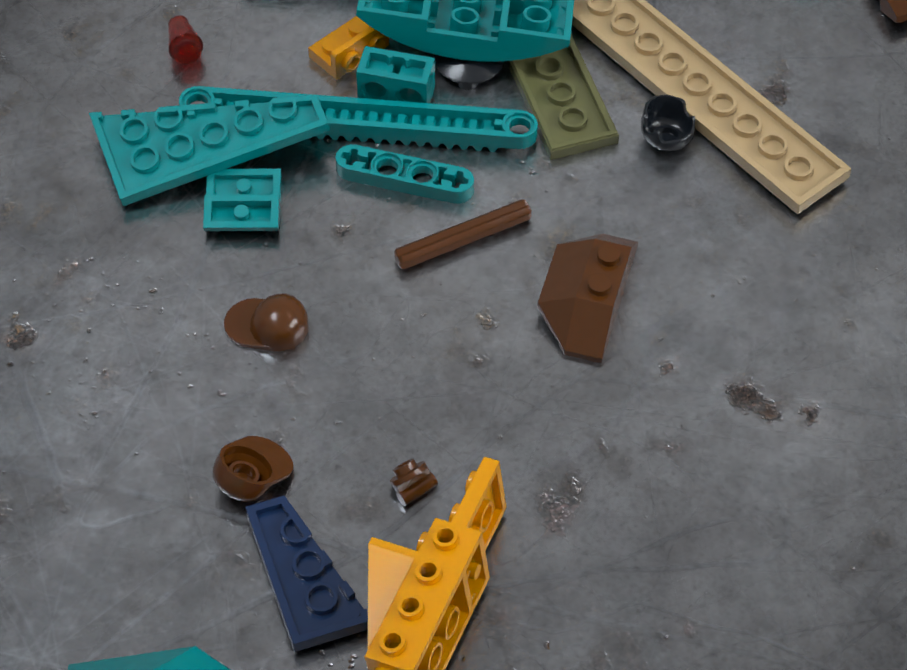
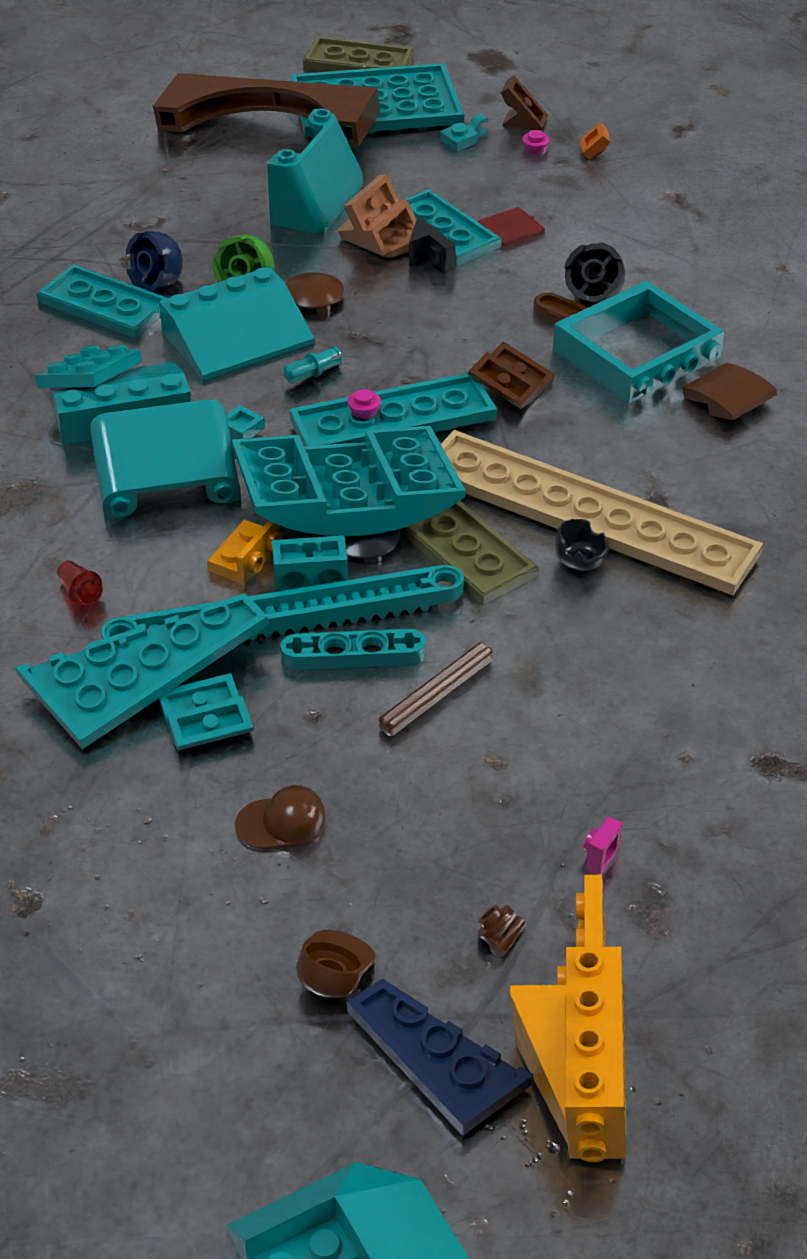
camera: 20 degrees left, 10 degrees down
reddish brown wedge [537,234,638,364] -> none
none -> dark pink plate [583,816,623,875]

